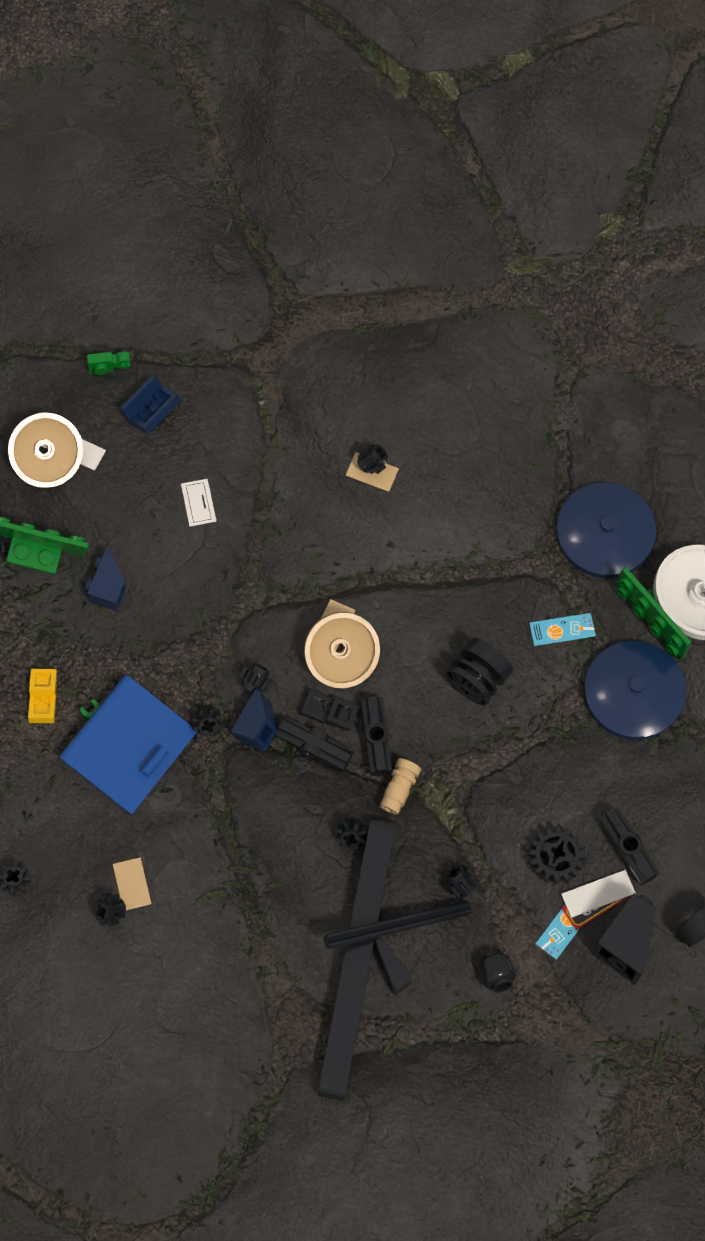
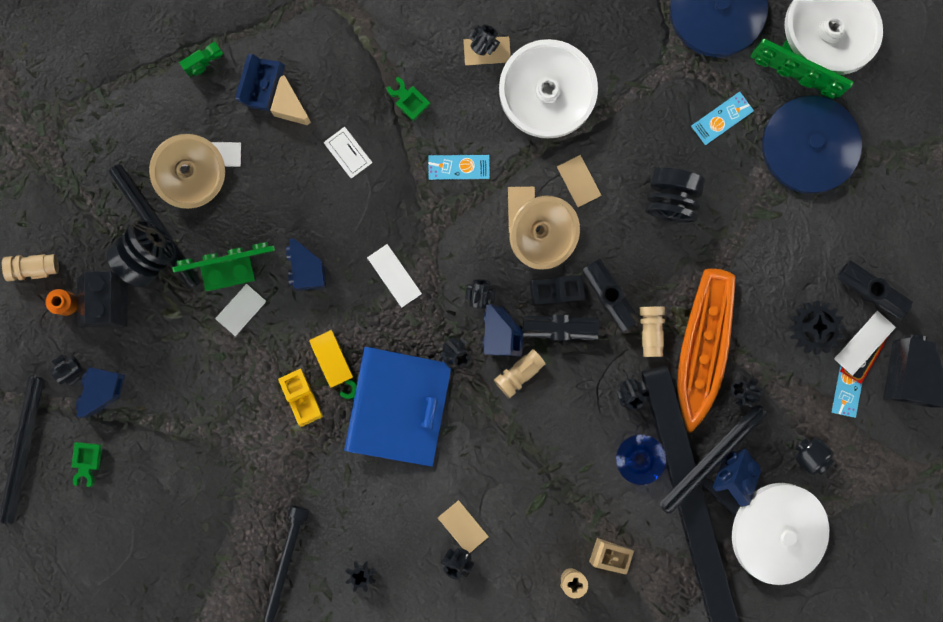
camera: 25 degrees left, 15 degrees up
none -> white sticker [215,284,266,336]
none -> tan slope [270,75,311,125]
none -> yellow slope [309,330,353,388]
none -> white sticker [367,244,422,307]
none -> green plate [387,77,430,122]
none -> medium azure sticker [428,155,490,180]
none -> tan axle [494,350,545,398]
none -> white dish [499,39,598,138]
none -> tan sticker [557,155,602,207]
none -> tan axle [560,568,588,598]
none -> tan slope [589,538,634,575]
none -> clear blue dish [616,434,666,485]
none -> orange piece [677,269,736,433]
none -> dark blue bracket [713,449,761,507]
none -> white dish [732,483,829,585]

